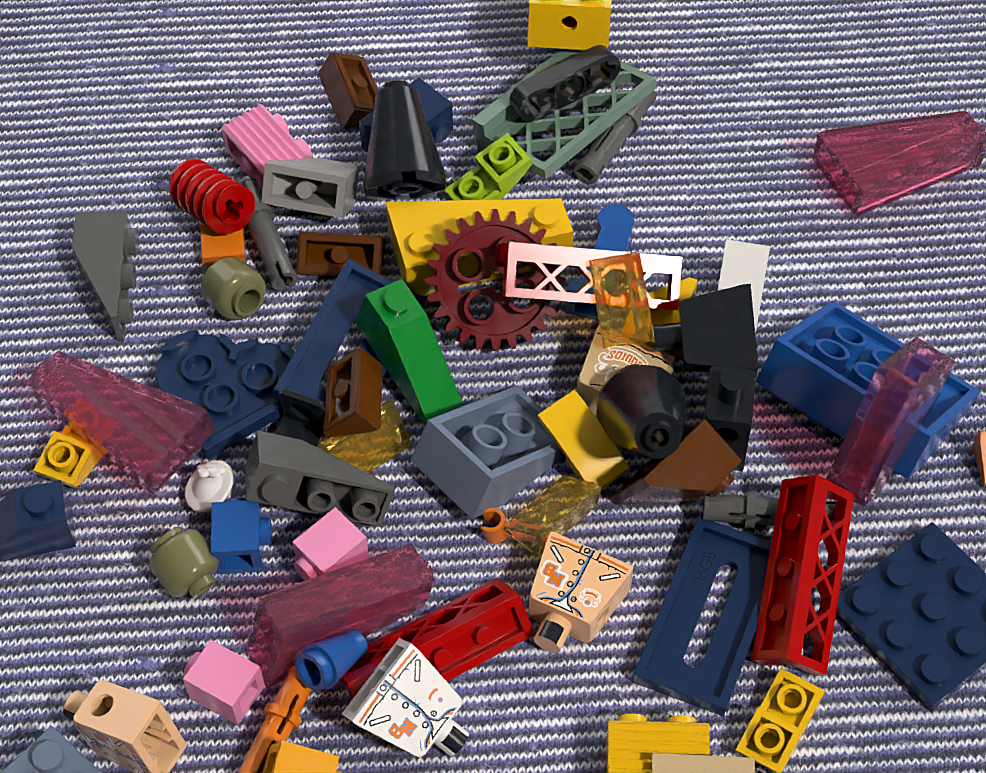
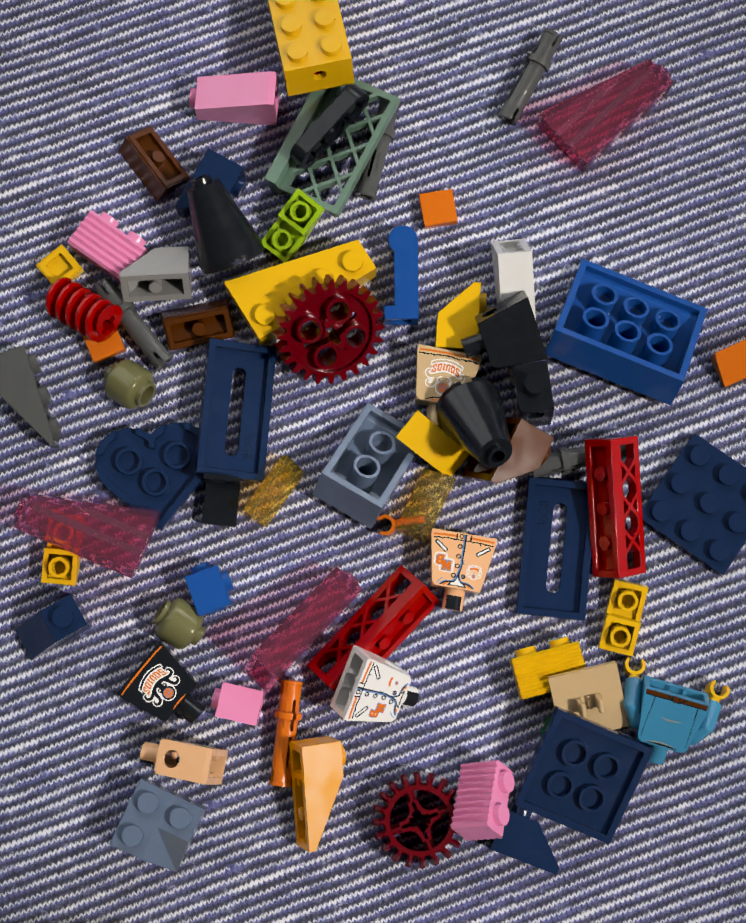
camera: 20 degrees left, 25 degrees up
white hat [185,460,237,513] -> none
dark grey slope [245,430,395,527] -> none
bright pink brick [292,507,369,594] -> none
blue cone [295,629,368,690] -> none
reddish brown slope [324,347,382,437] -> none
green slope [354,279,463,426] -> none
fence [498,242,682,310] -> none
clear yellow slope [589,251,654,349] -> none
clear pink slope [826,336,957,507] -> none
none -> yellow tile [36,244,85,285]
none -> black torso [117,642,206,725]
none -> bright pink slope [189,71,279,126]
none -> orange tile [419,189,458,229]
none -> dark grey pin [497,28,563,126]

